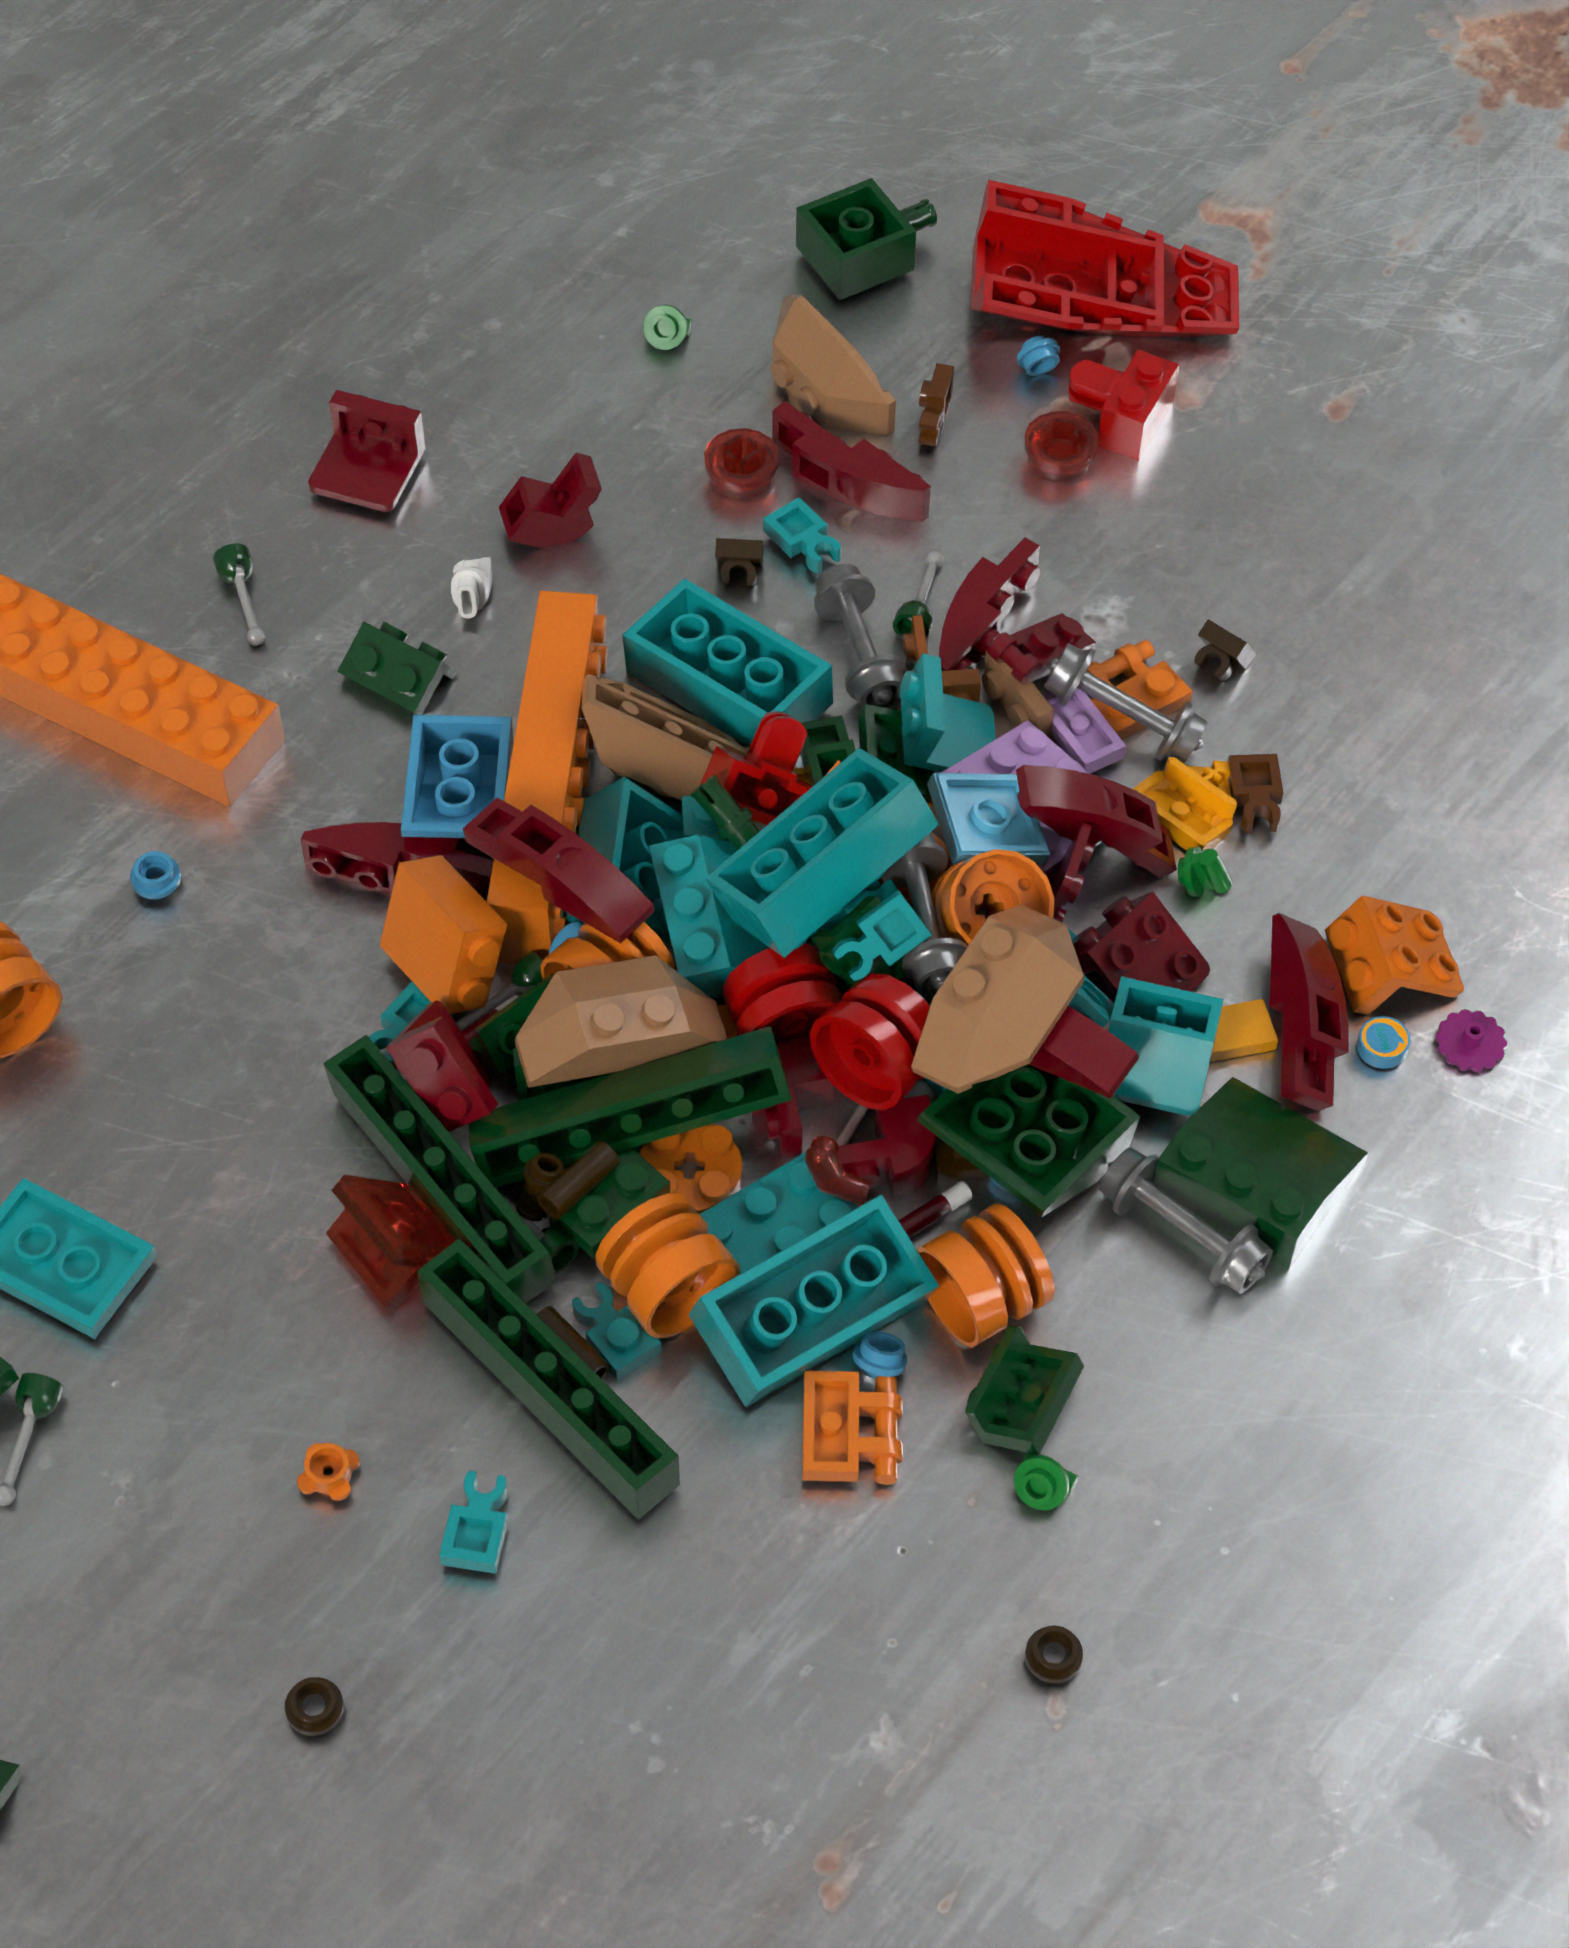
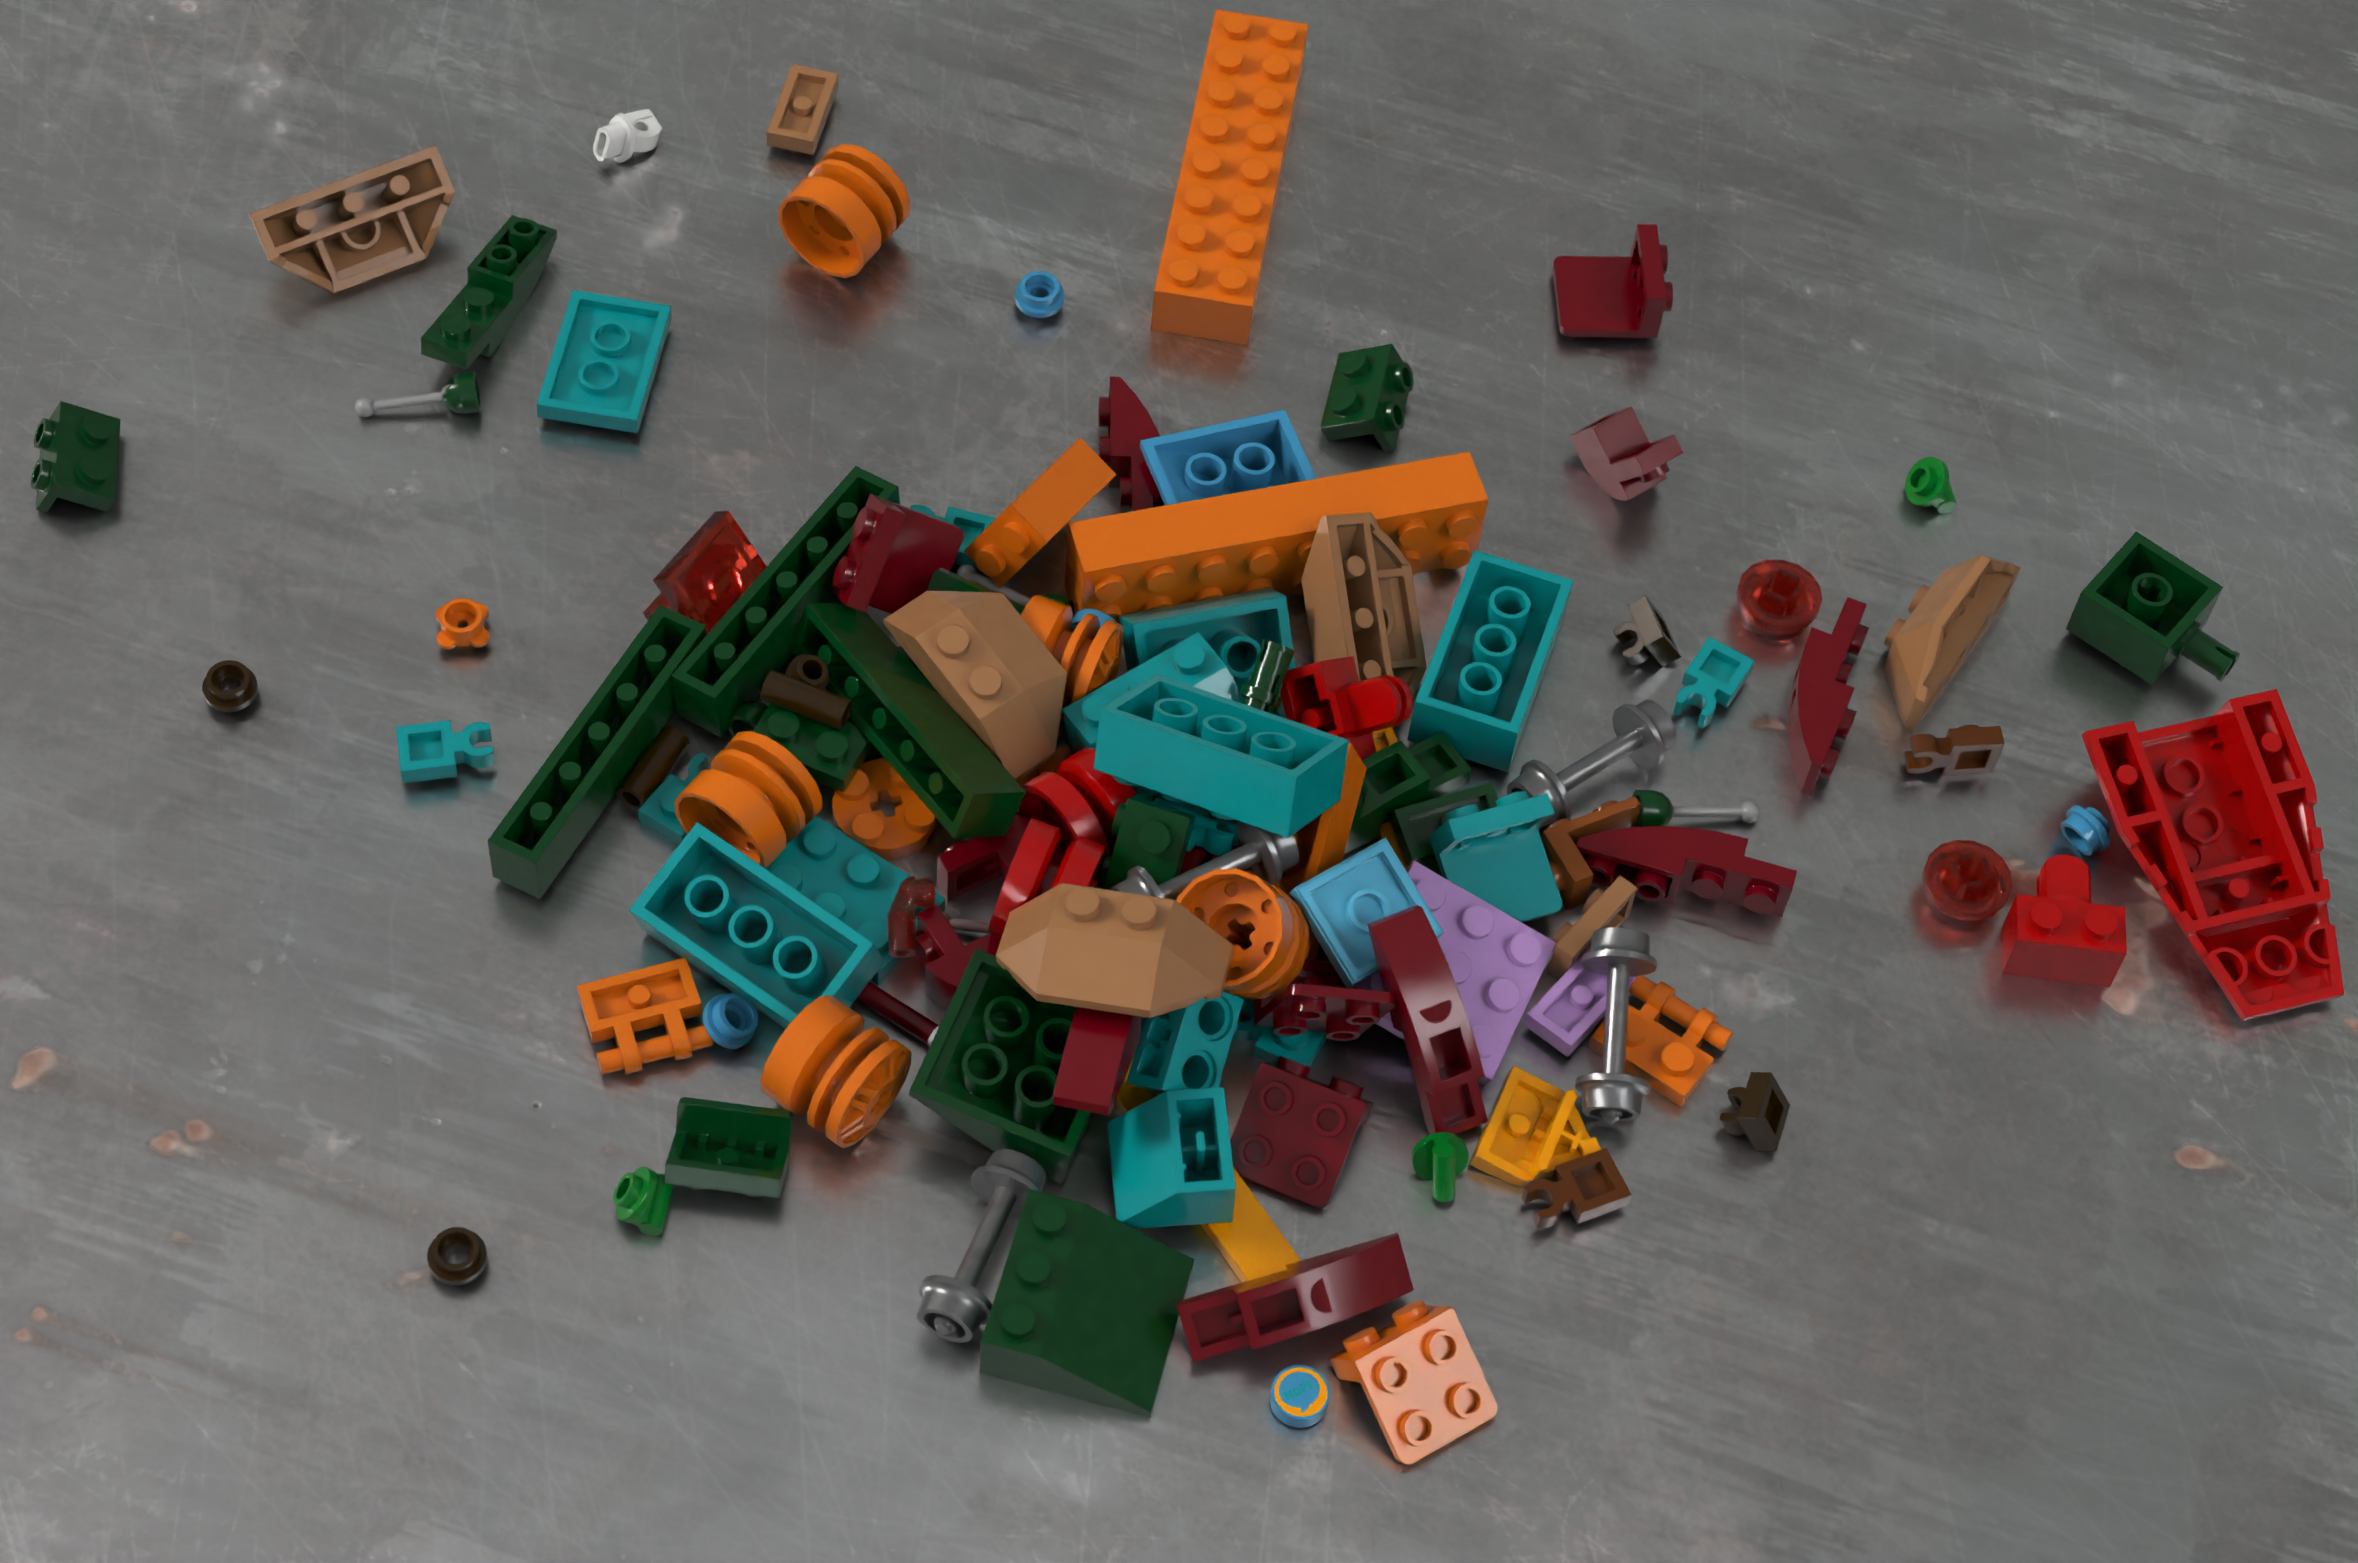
camera: 65 degrees right, 0 degrees up
hinge [213,543,266,646] -> none
white piece [451,557,493,619] -> none
dark red slope [462,797,655,944] -> none
teal plate [832,890,932,981] -> none
dark red plate [987,613,1096,685] -> none
magenta piece [1435,1009,1508,1073] -> none

